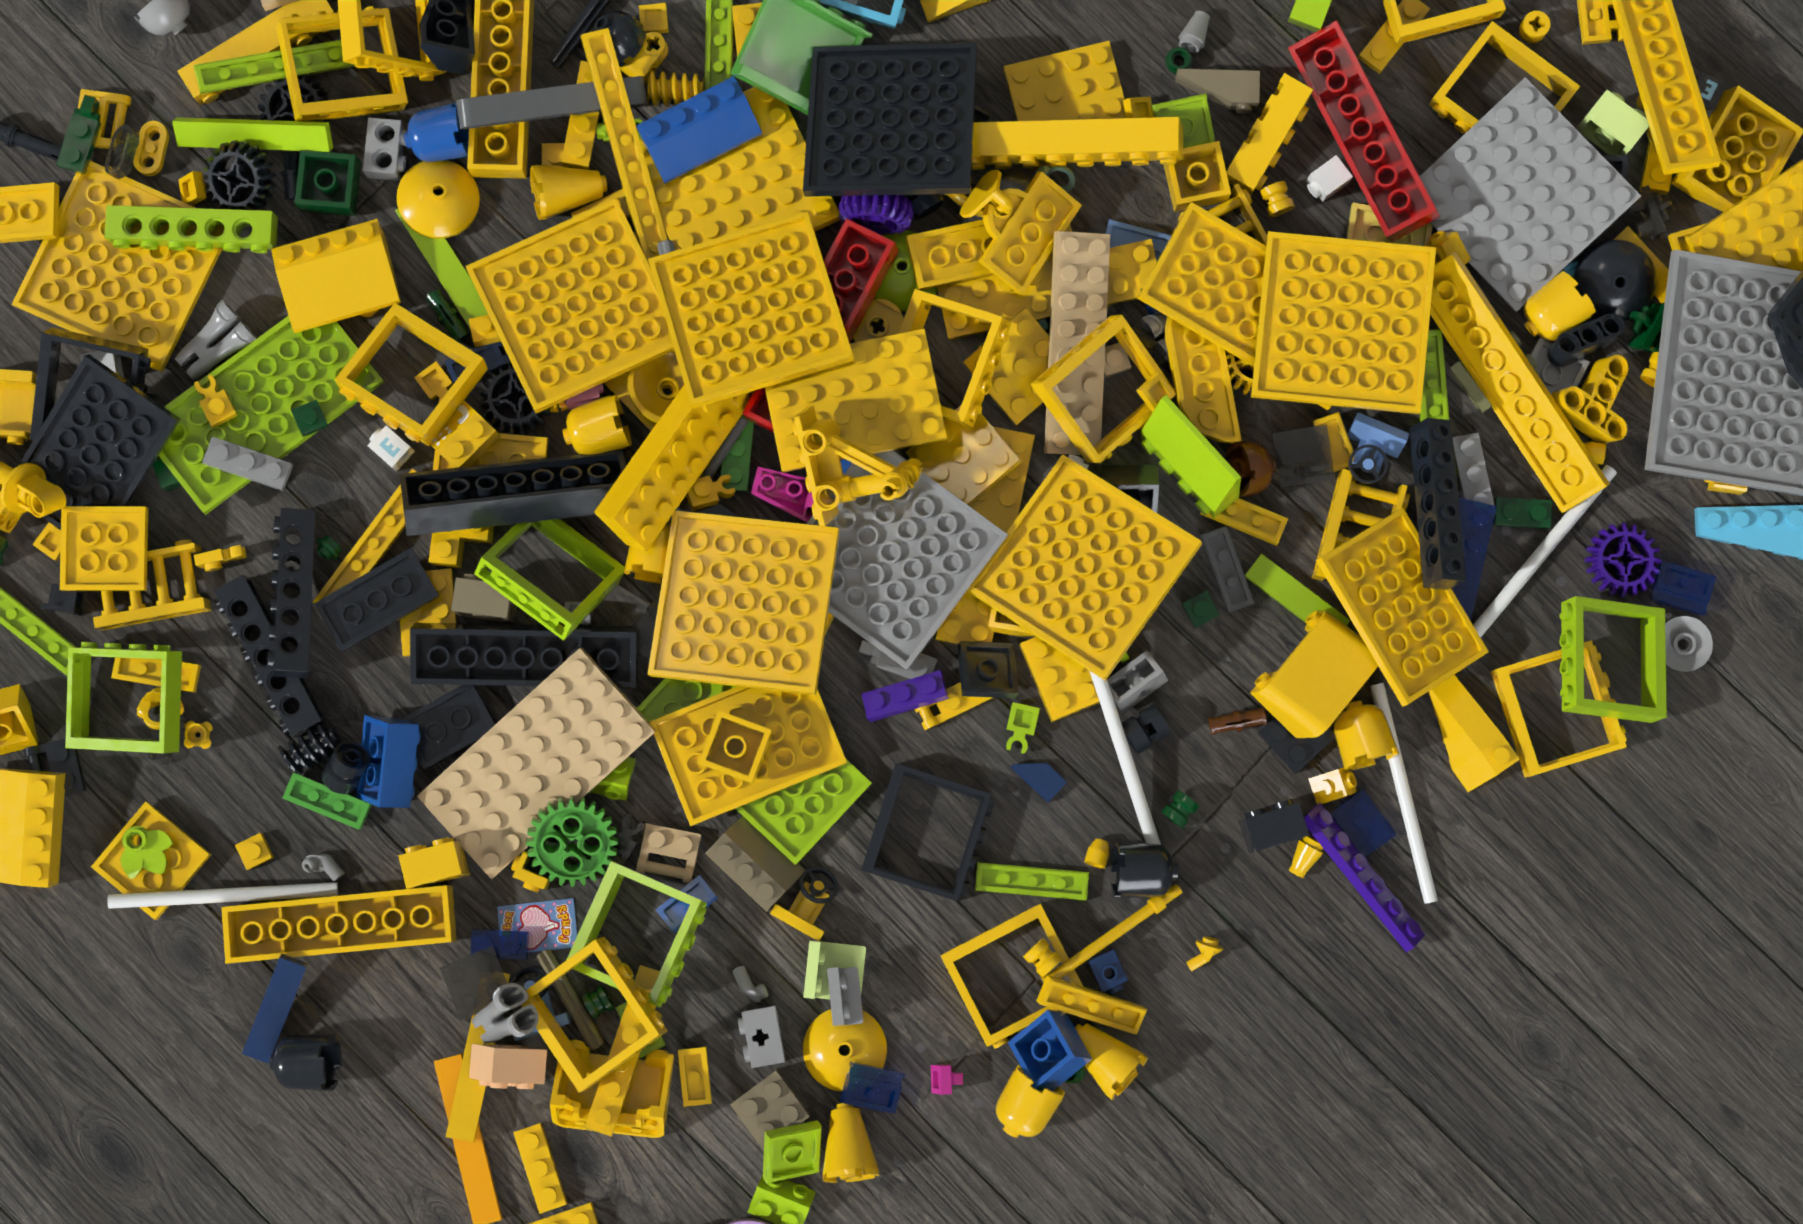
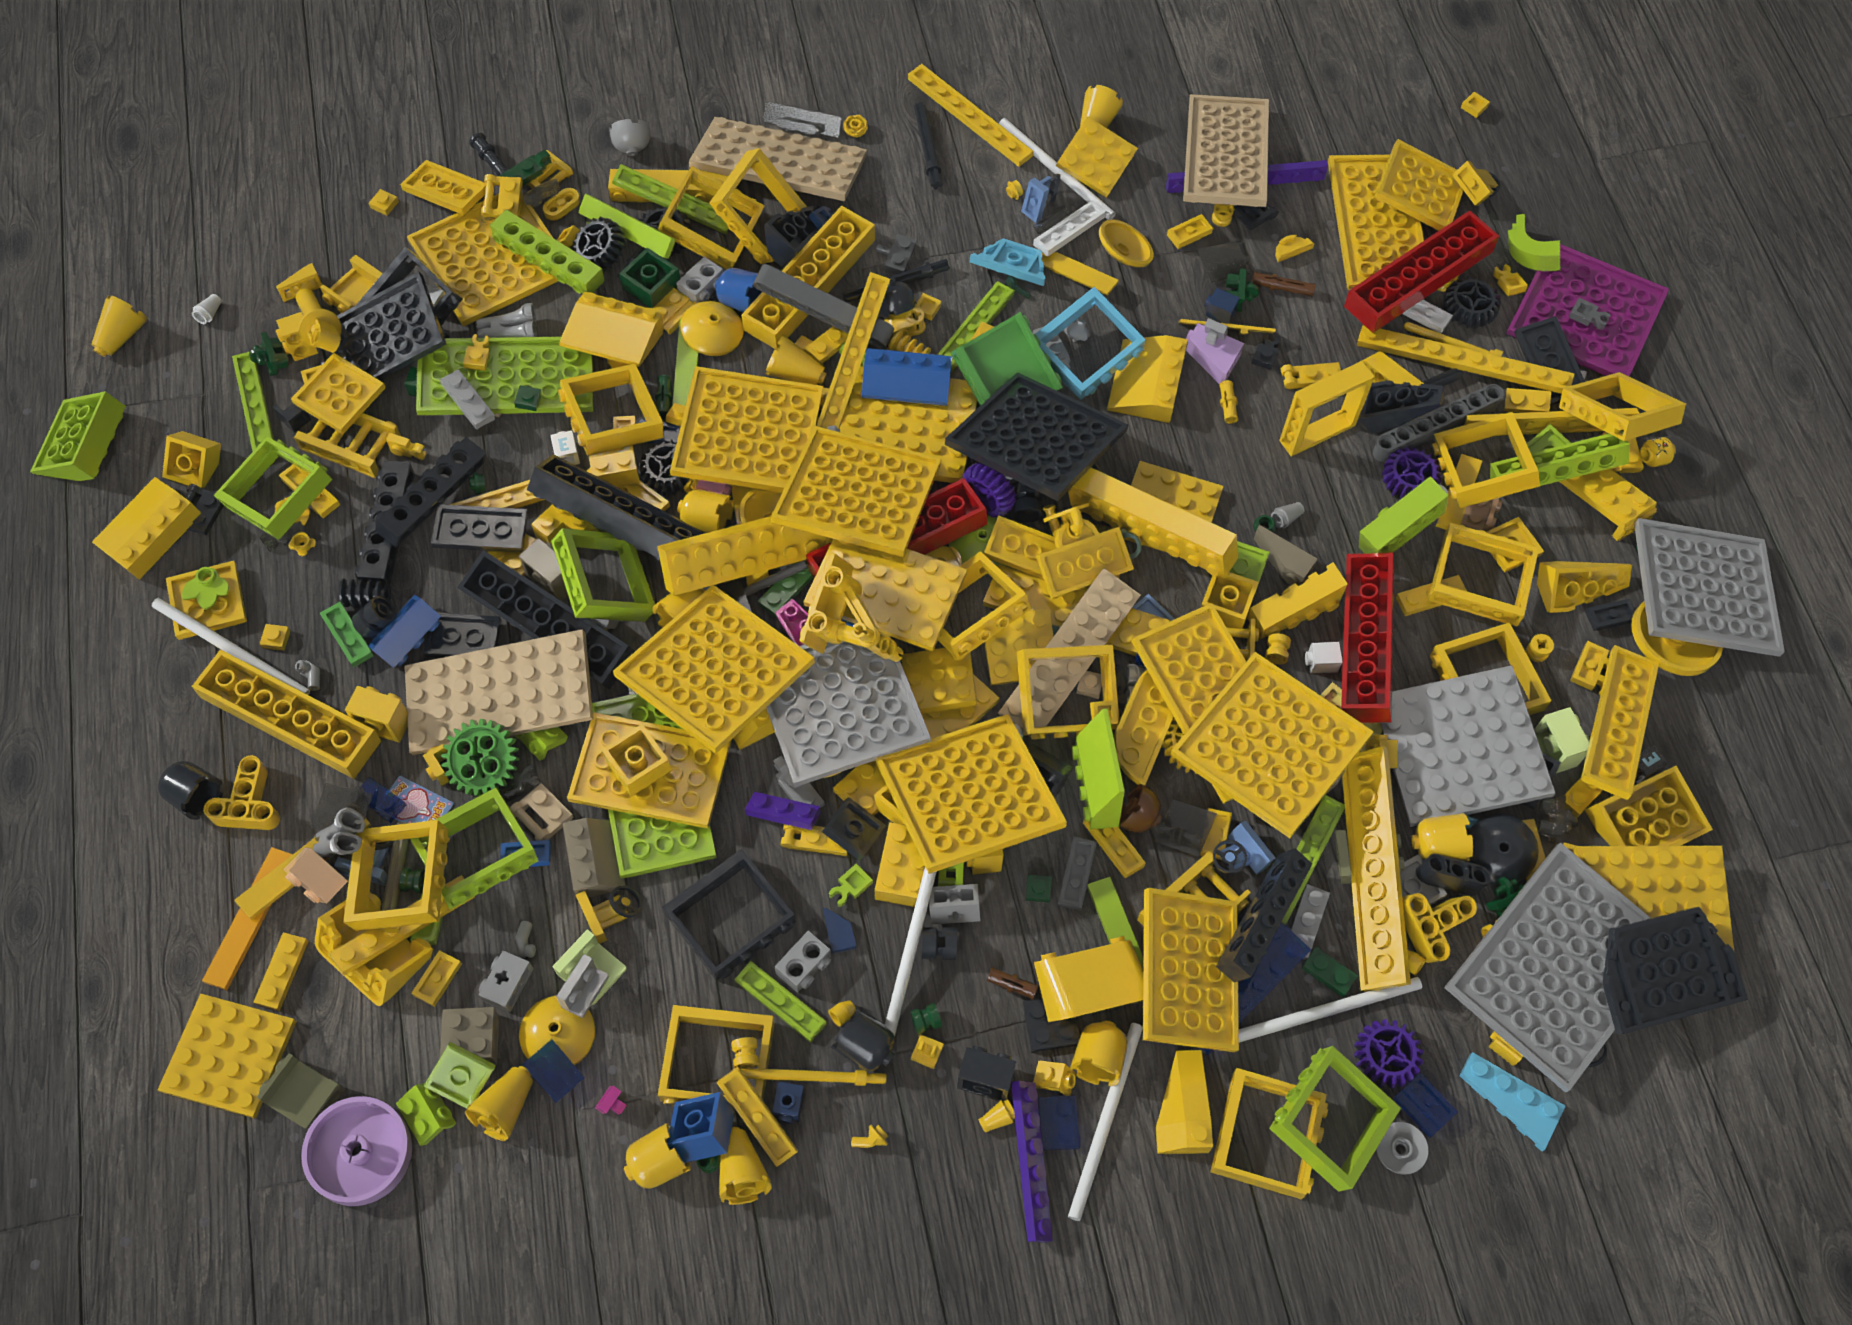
camera: 30 degrees right, 20 degrees down
dark blue tile [242,953,308,1063] -> none
yellow plate [686,475,736,511] -> none
none -> yellow beam [204,755,280,830]
none -> yellow plate [481,174,523,218]
none -> yellow plate [653,288,696,335]
none -> light grey brick [775,931,831,993]
none -> yellow tile [911,1034,944,1069]

